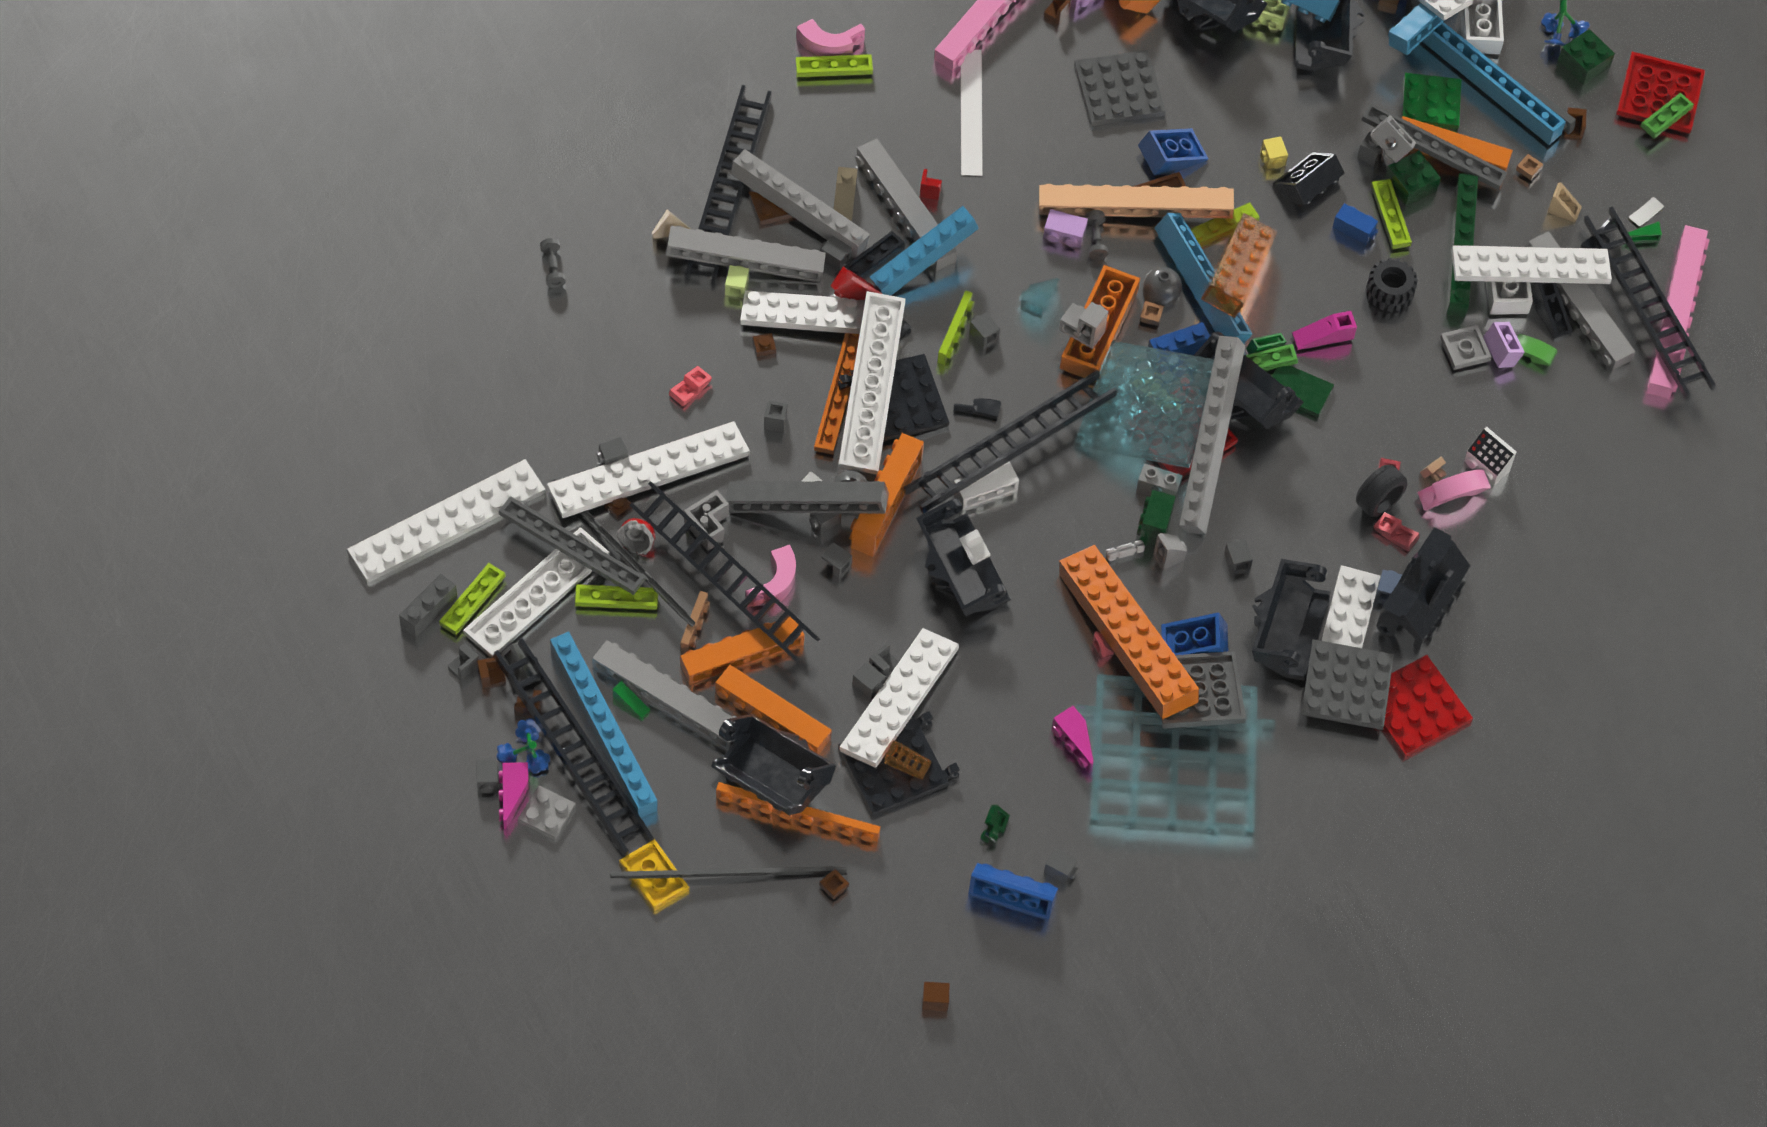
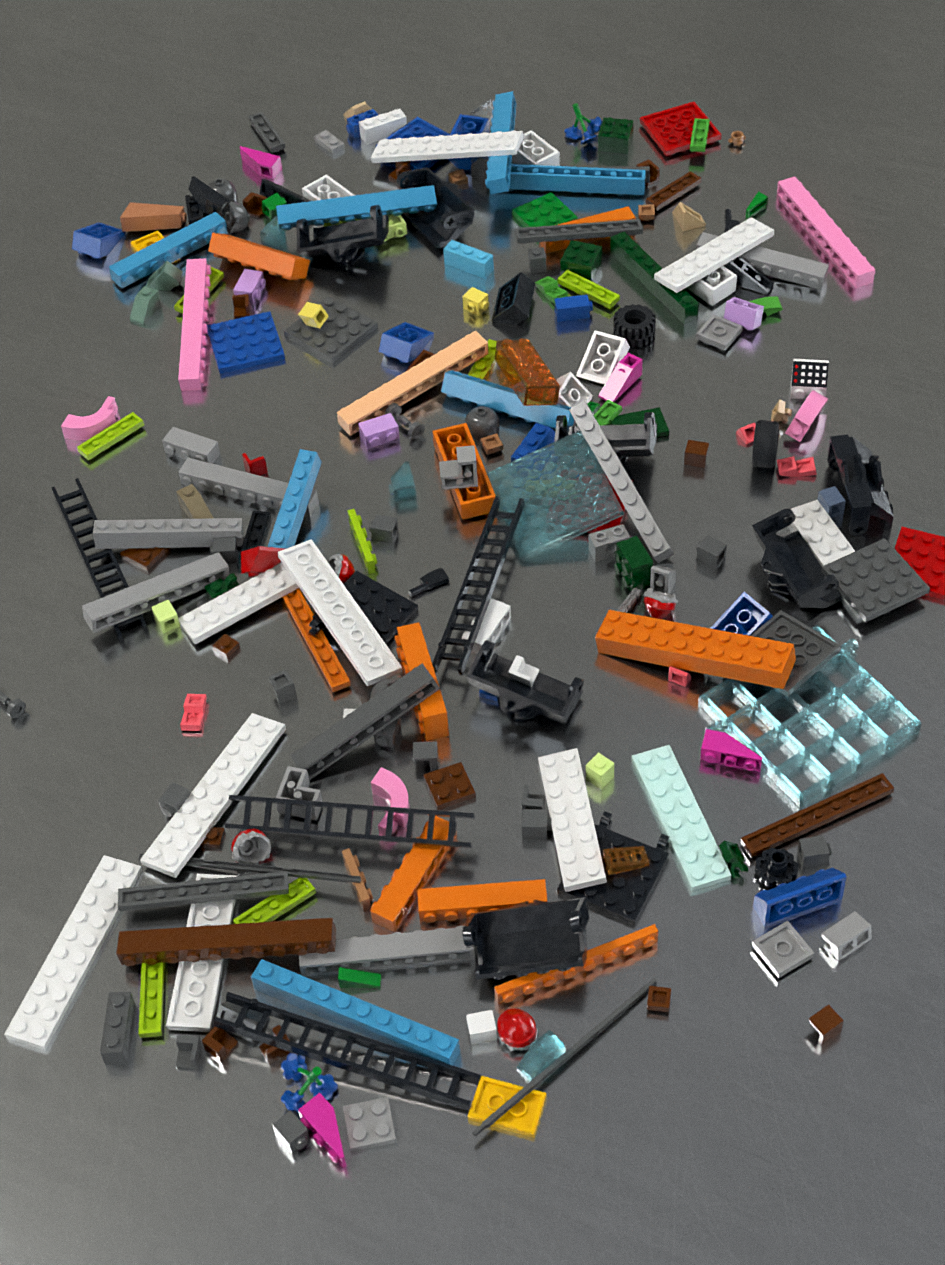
camera: 30 degrees left, 10 degrees down
tan slope [652,210,690,239] -> none
white sticker [961,50,982,176] -> none
light grey brick [1370,115,1416,163] -> none
black ladder [1584,206,1716,400] -> none
white sticker [1629,197,1664,226] -> none
none -> reddish brown brick [116,918,336,966]
none -> light grey brick [162,427,220,464]
none -> dark green plate [204,573,239,600]
none -> blue plate [207,311,285,374]
none -> light yellow brick [298,302,329,329]
none -> hair [329,554,355,584]
none -> reddish brown plate [423,762,476,810]
none -> medium azure brick [443,240,494,279]
none -> white panel [466,1010,497,1045]
none -> red hair [497,1008,539,1051]
none -> clear light blue slope [517,1030,565,1082]
none -> bright green slope [535,276,568,304]
none -> white slope [545,372,593,407]
none -> white slope [576,330,630,385]
none -> yellowish green brick [586,752,614,790]
none -> light aqua plate [631,745,731,892]
none -> red hair [644,588,678,619]
none -> reddish brown plate [646,171,702,211]
none -> reddish brown panel [684,440,709,468]
none -> medium nougat plate [728,131,746,145]
none -> reddish brown plate [740,773,894,858]
none -> light grey plate [752,921,814,978]
none -> black plant [755,848,799,888]
none -> light grey hinge [822,911,872,961]

